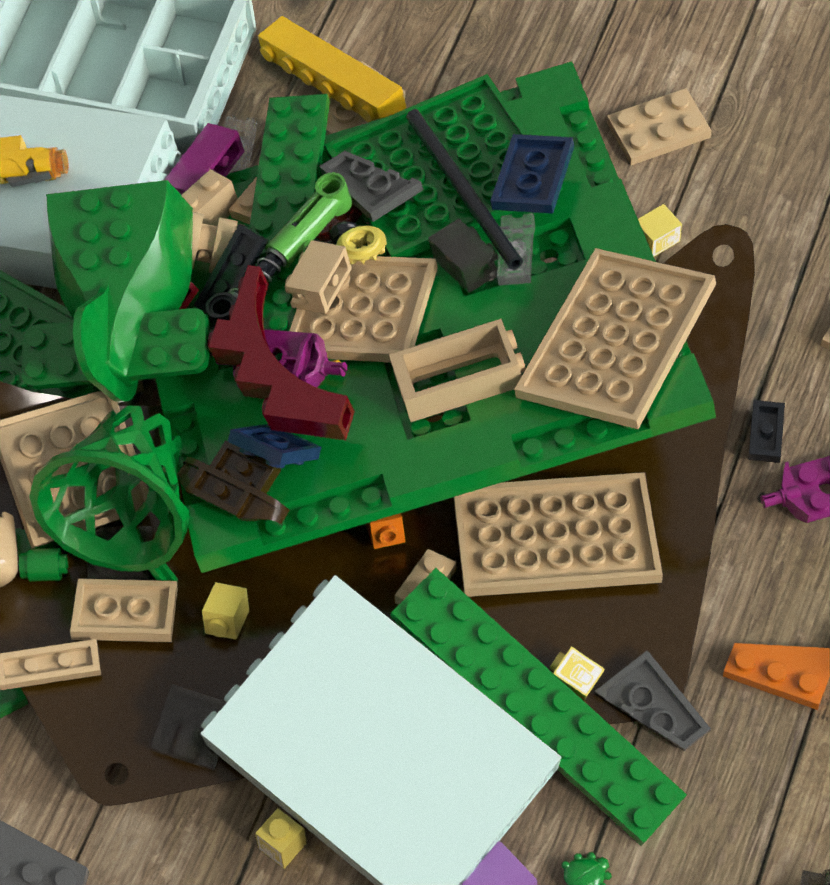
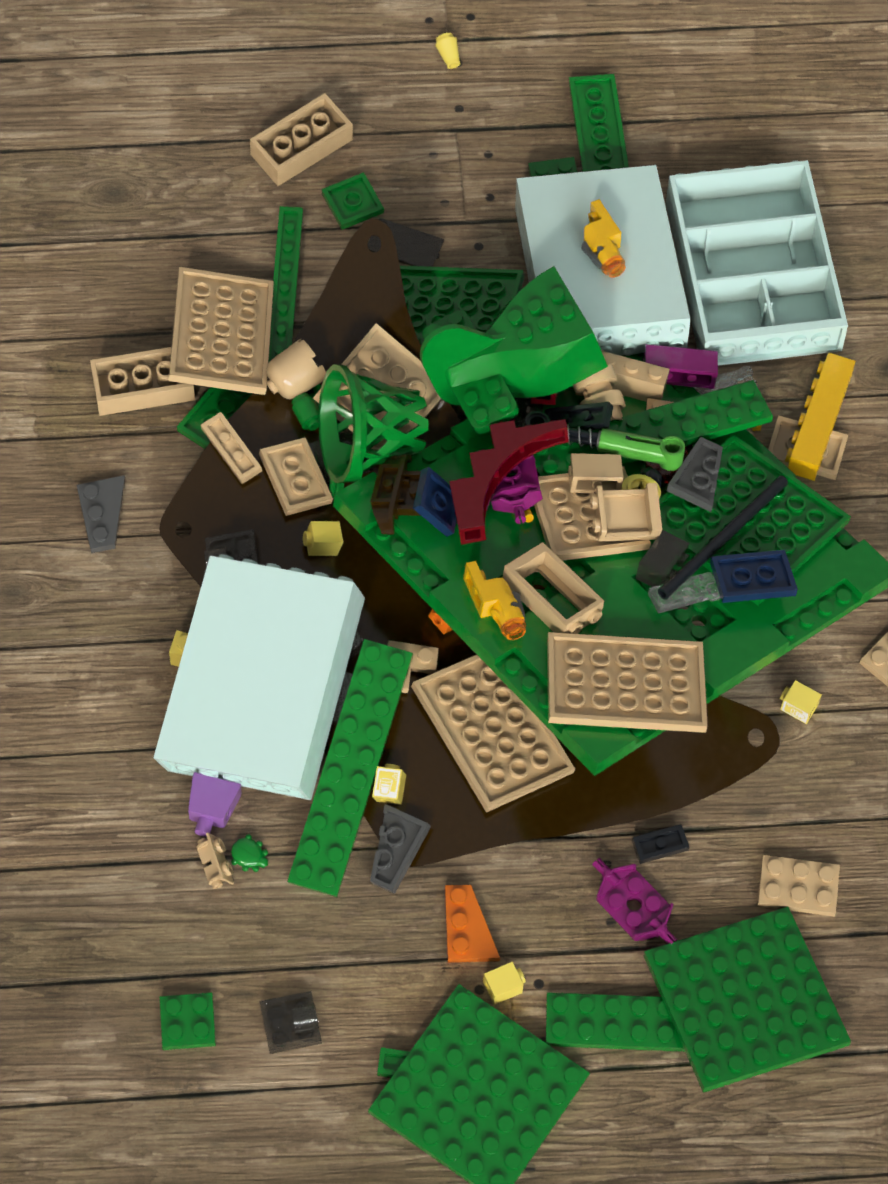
camera: 60 degrees right, 5 degrees up
none -> yellow plate [463,561,526,640]
none -> tan panel [590,483,662,541]

